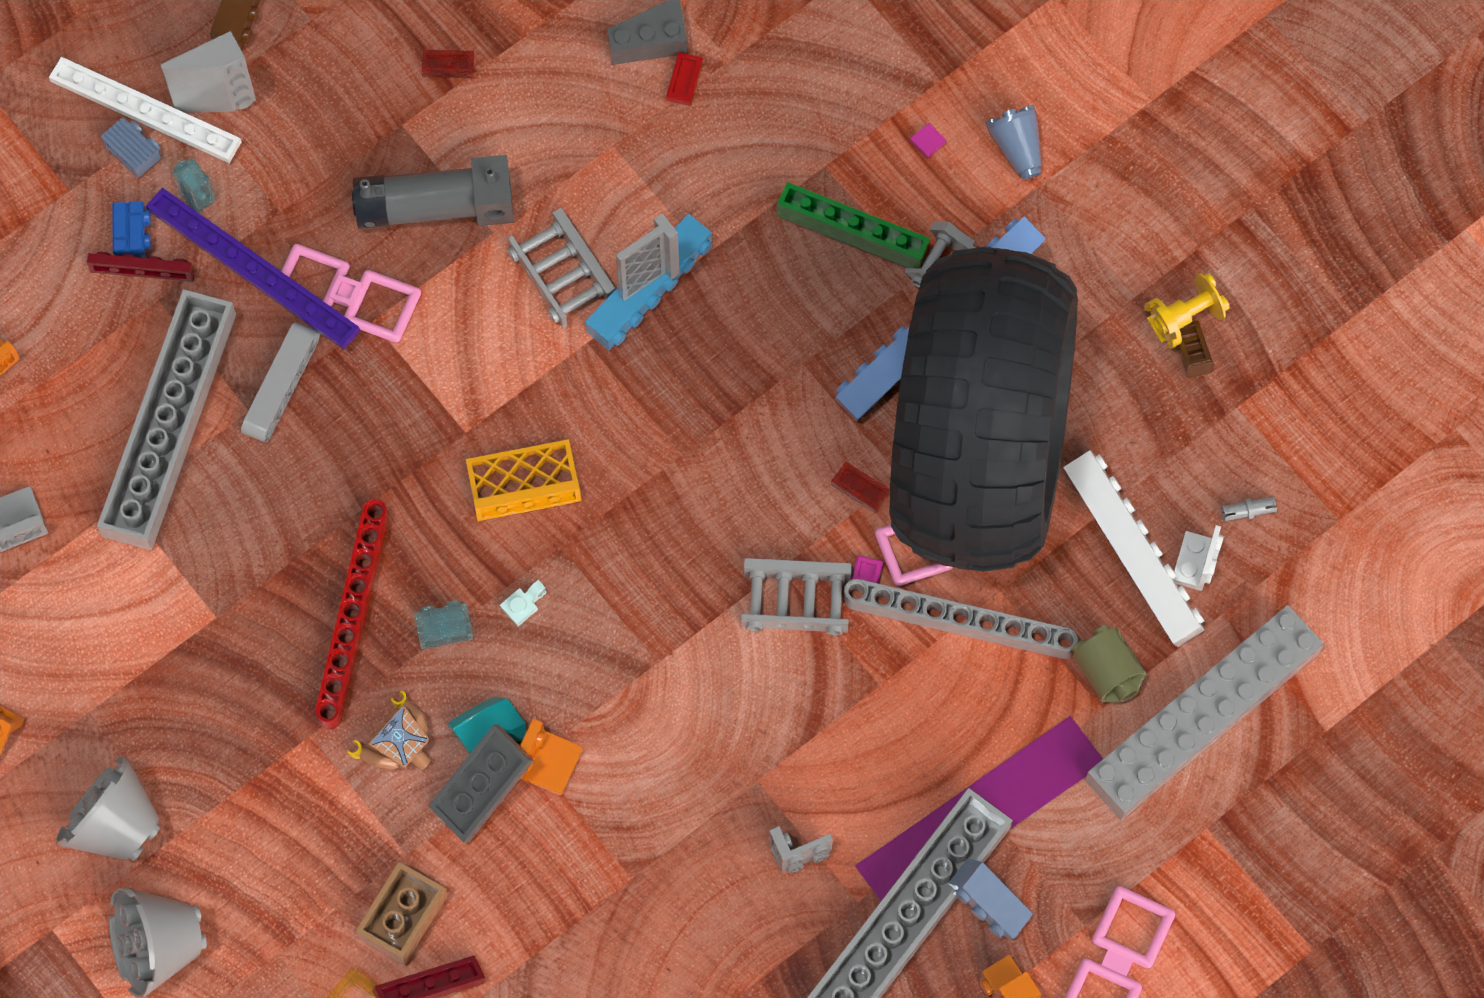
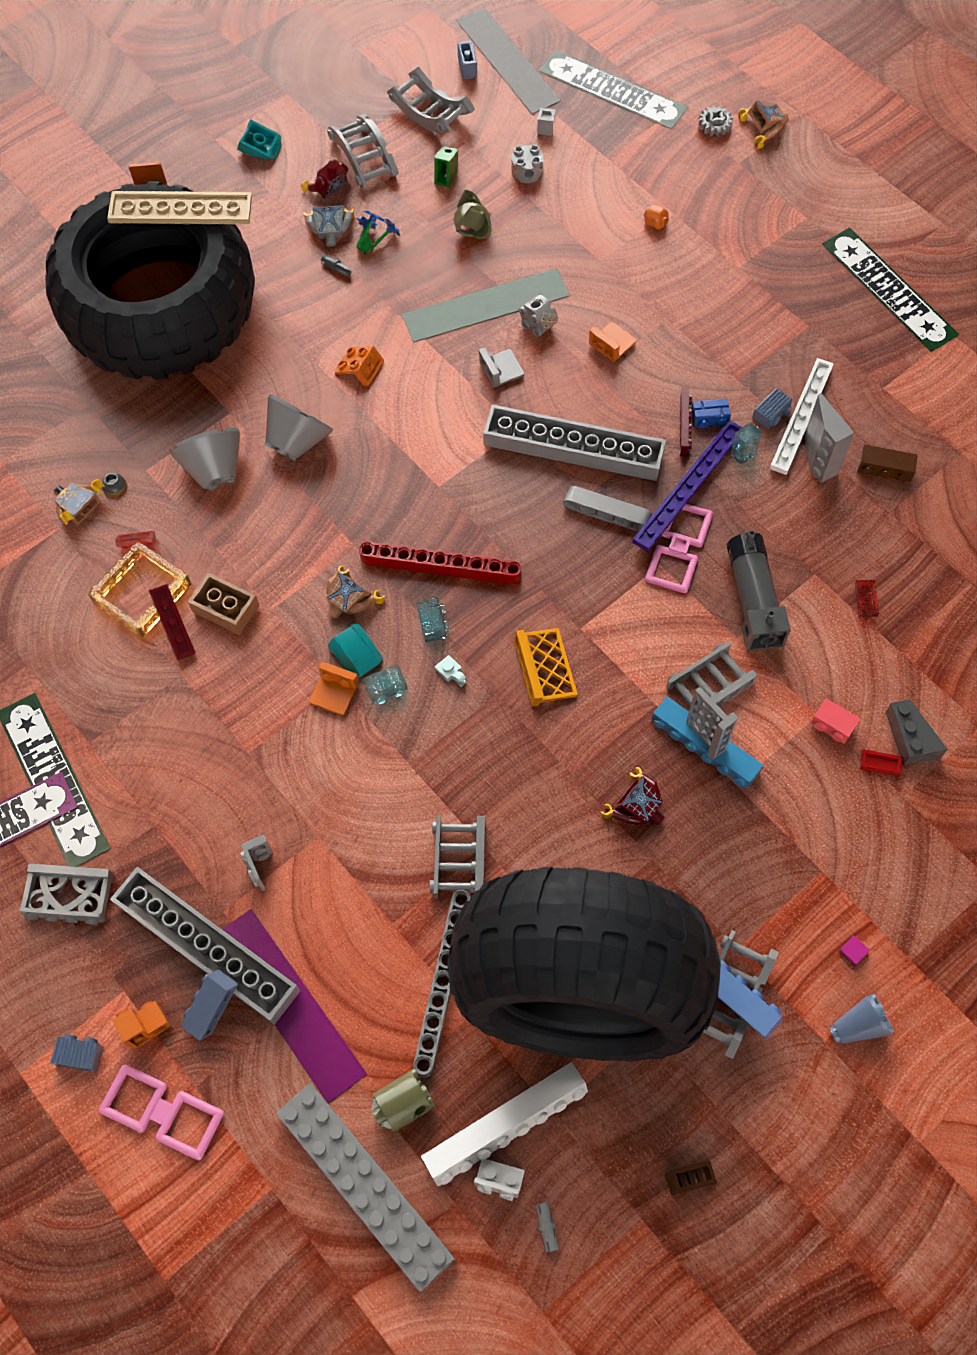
camera: 90 degrees right, 5 degrees down
dark grey plate [429,724,534,843] -> none
green brick [777,182,931,269] -> none
yellow piece [1144,273,1230,349] -> none
none -> clear light blue brick [363,665,408,704]
none -> dark red torso [601,767,665,825]
none -> coral brick [810,698,860,744]

